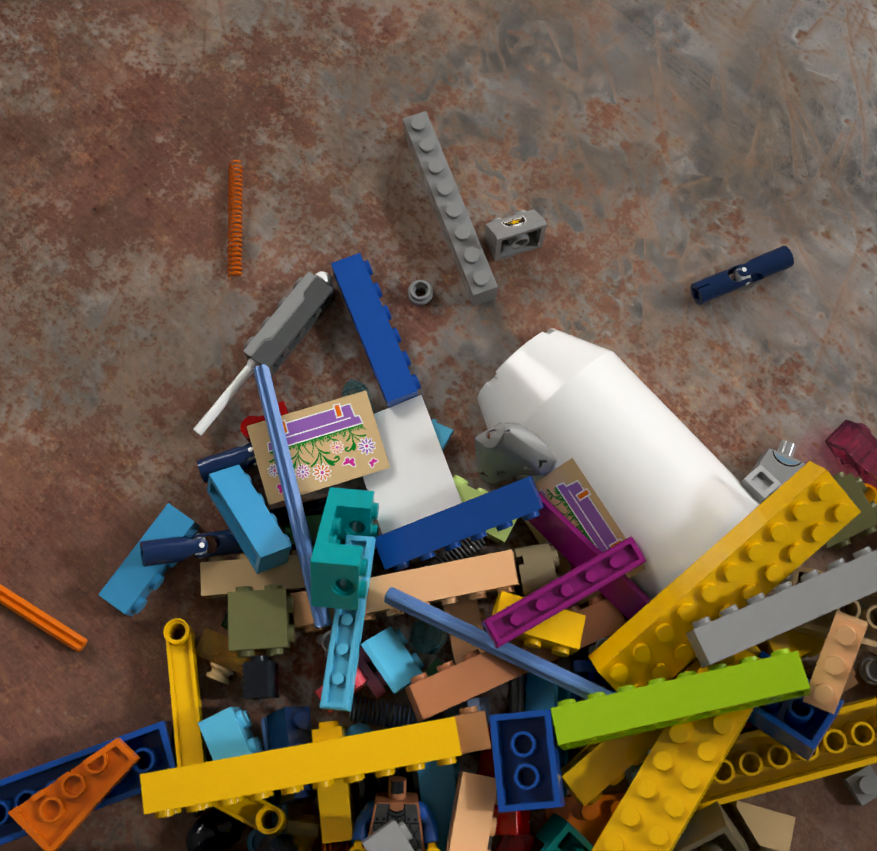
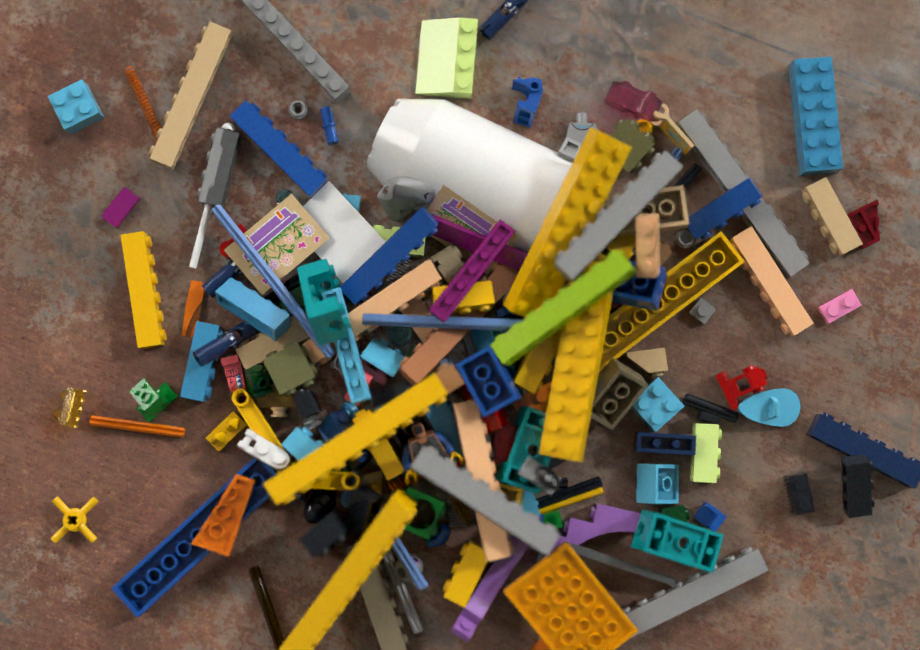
camera: 25 degrees left, 10 degrees up
light grey slope [484,209,547,262] -> none
none -> medium azure brick [48,79,104,135]
none -> magenta tile [101,187,140,229]
none -> yellow brick [121,231,167,349]
none -> green tile [129,378,179,422]
none -> tan brick [148,21,232,171]
none -> orange sticker [182,280,205,337]
none -> yellow tile [206,411,247,452]
none -> coral leg [221,354,247,393]
none -> white plate [237,429,290,471]
none -> dark green brick [244,364,273,398]
none -> light grey plate [304,414,323,430]
none -> blue axle [320,106,339,145]
none -> dark azure plate [341,402,358,419]
none -> yellowish green slope [415,18,478,99]
none -> blue tile [511,77,543,128]

